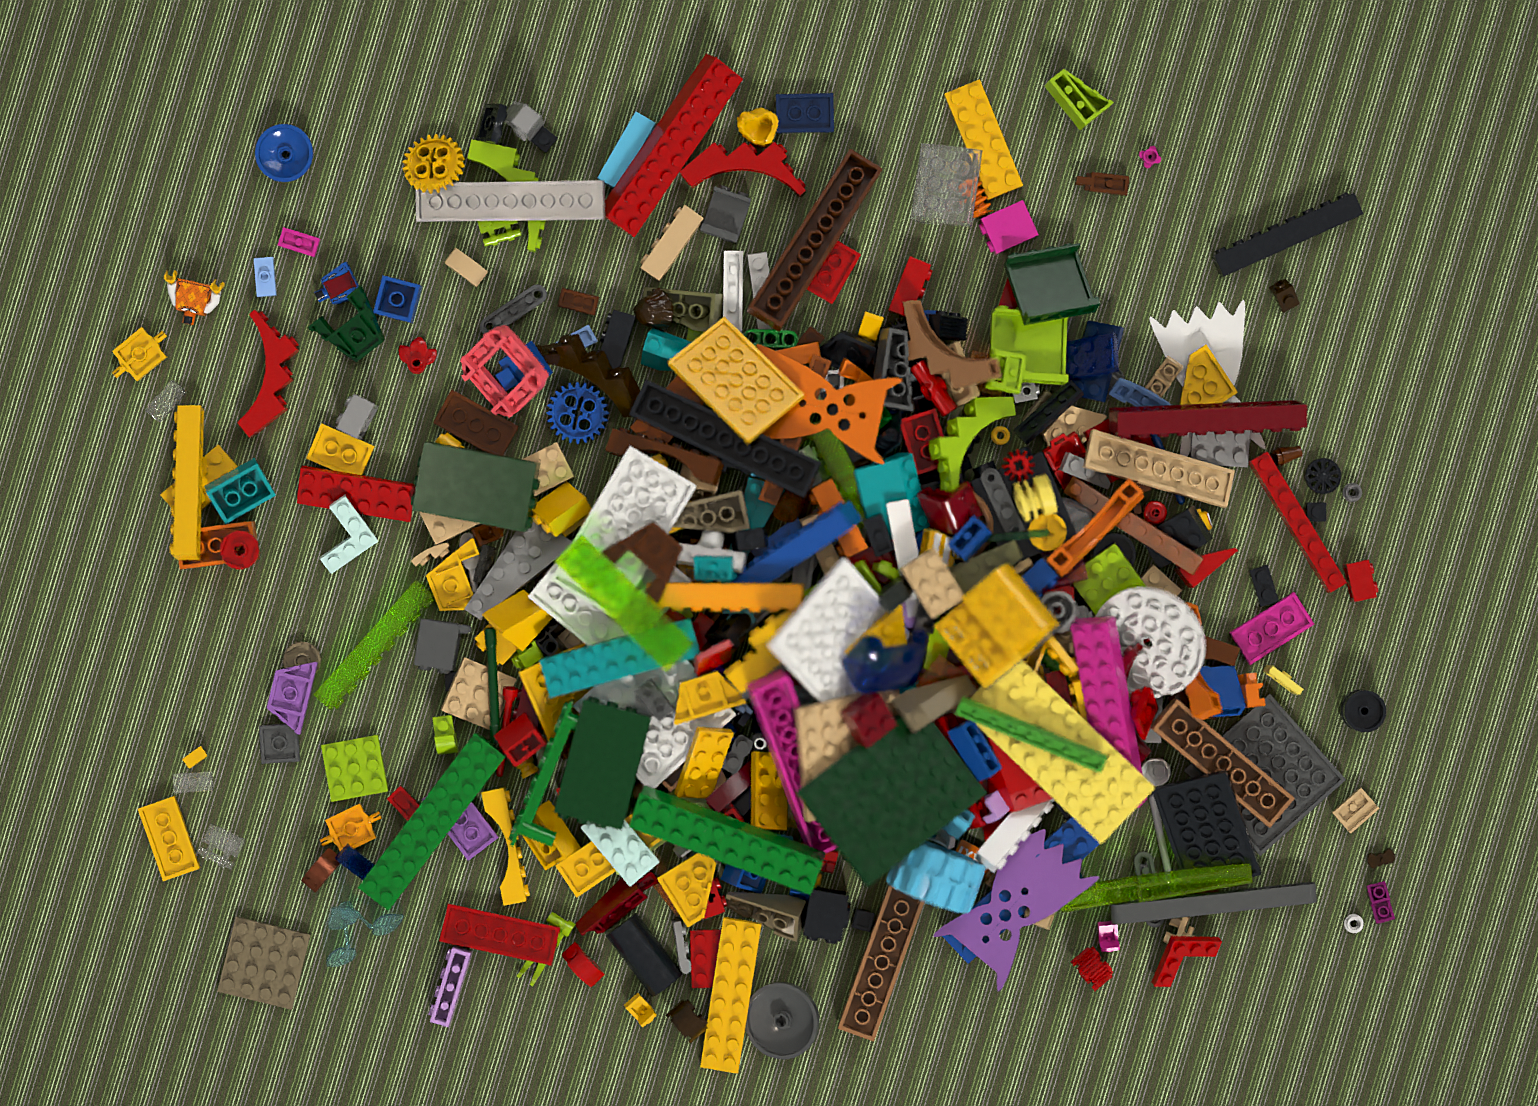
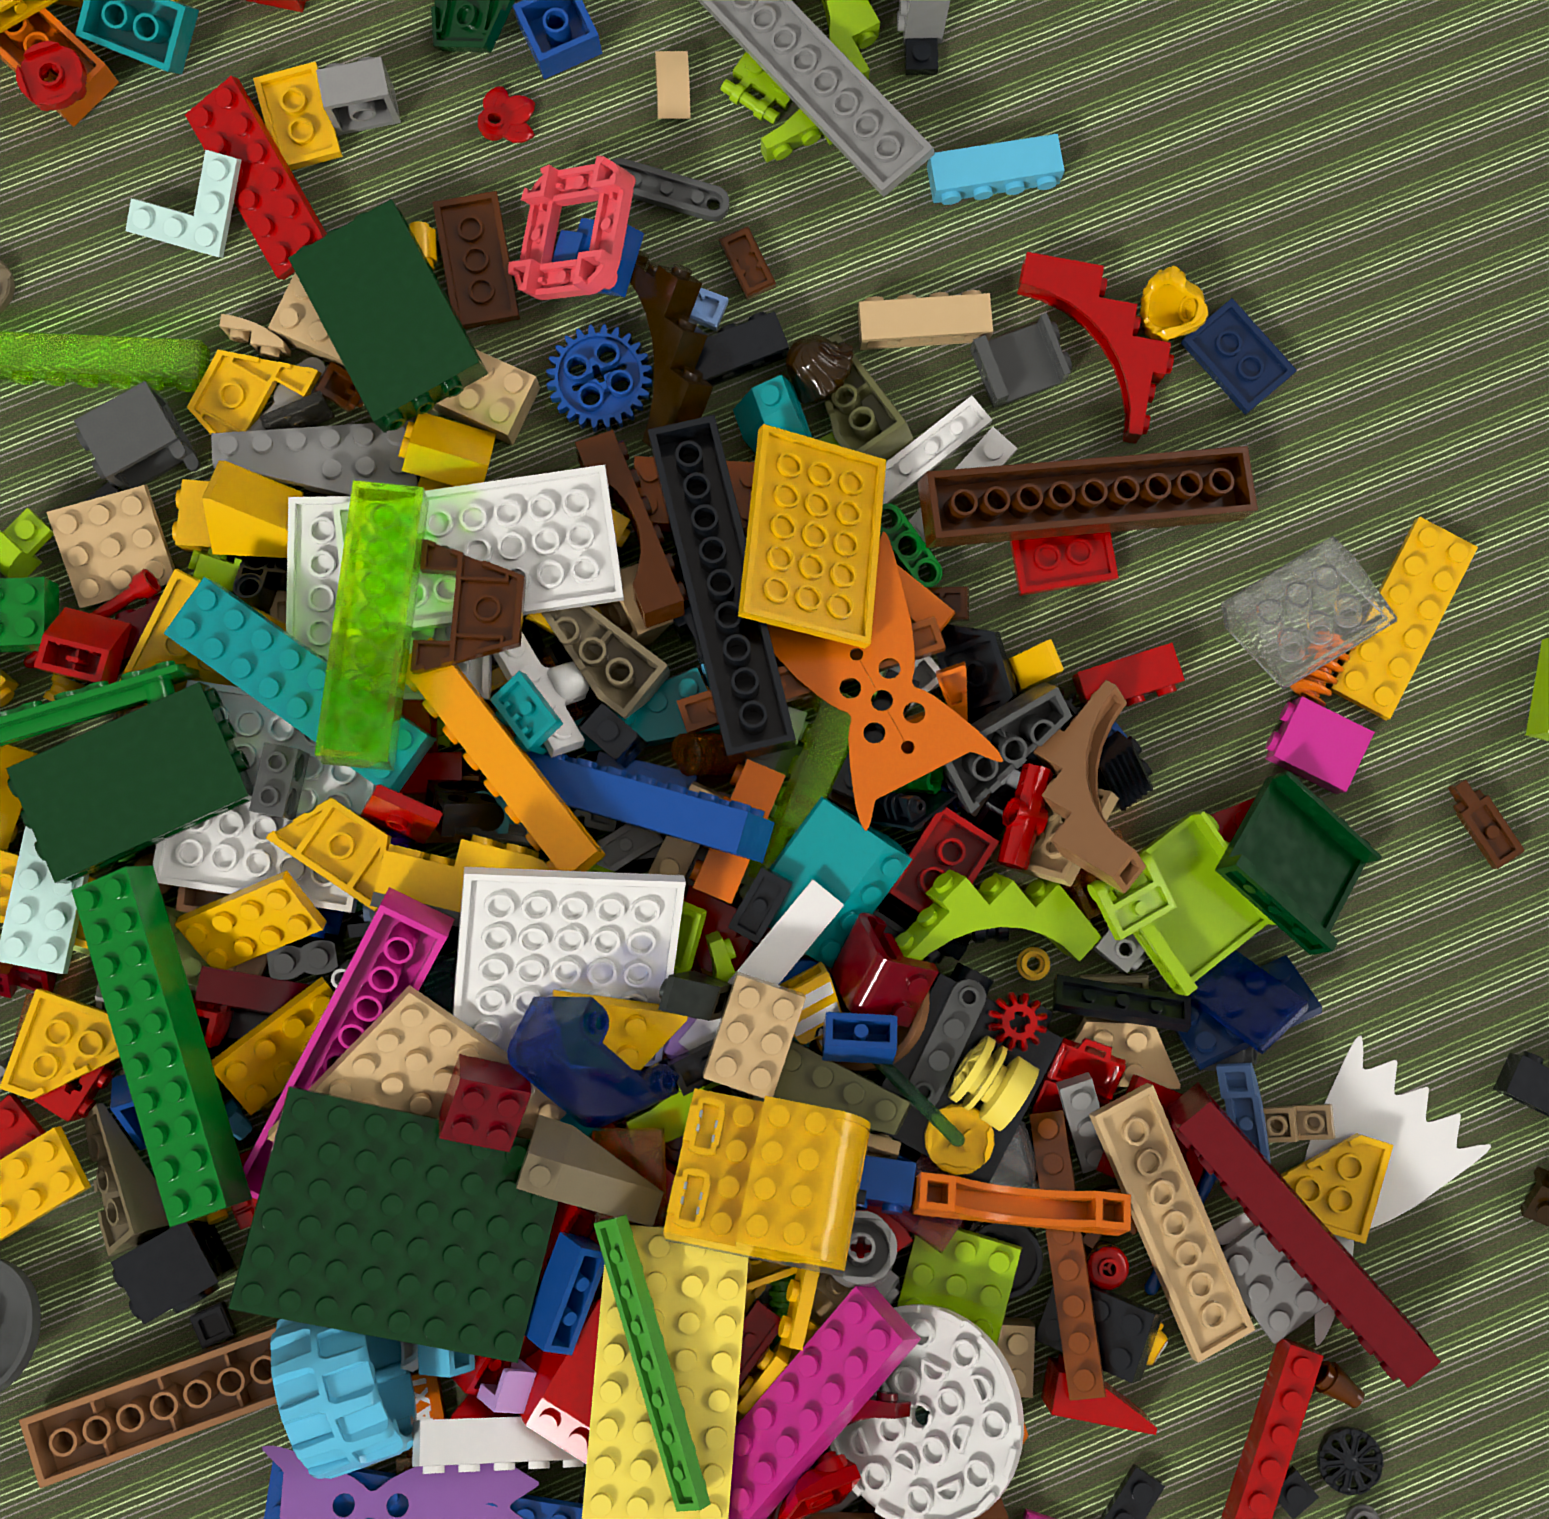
camera: 45 degrees right, 5 degrees down
dark green piece [485,627,501,744] -> none
red brick [605,53,743,237] -> none

